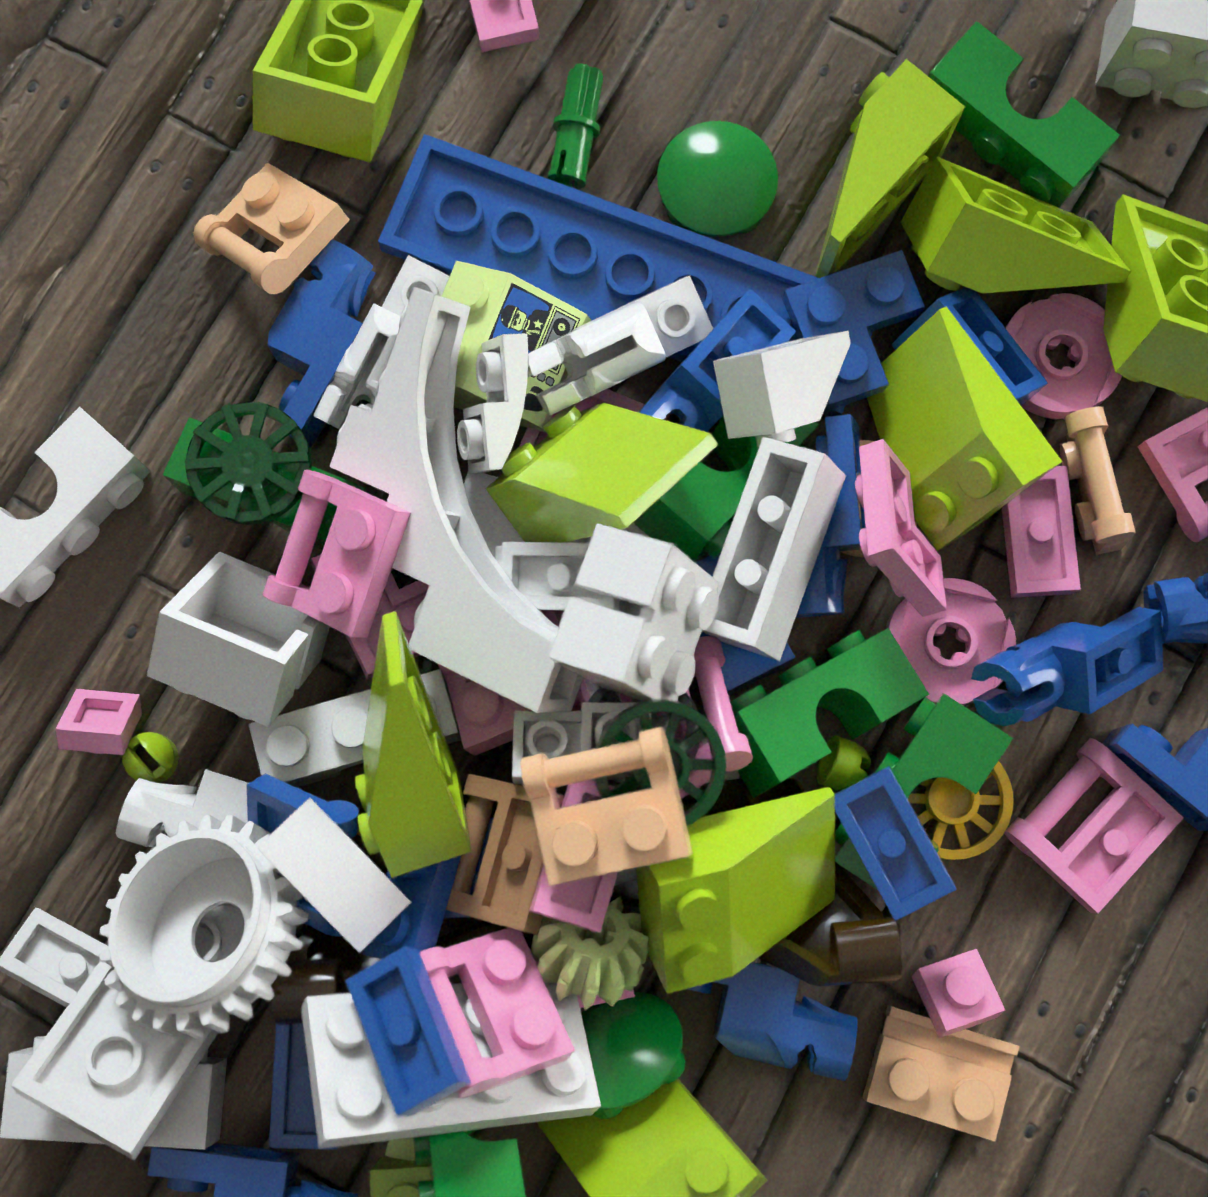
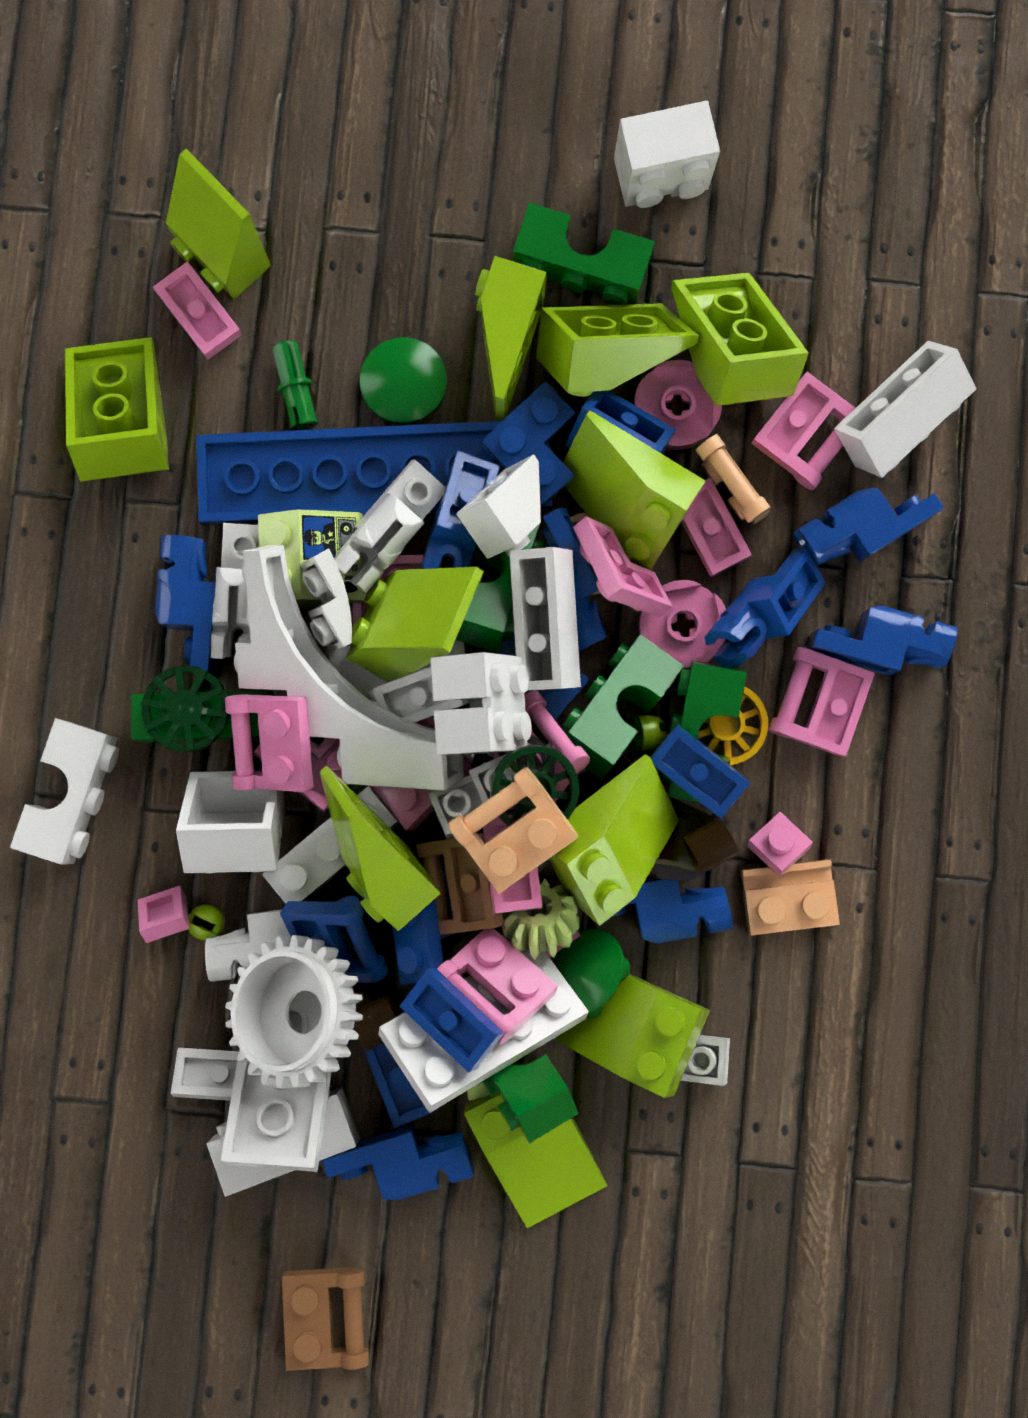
camera: 25 degrees left, 5 degrees up
light nougat plate [193,163,350,294] -> none
white slope [257,798,411,953] -> none

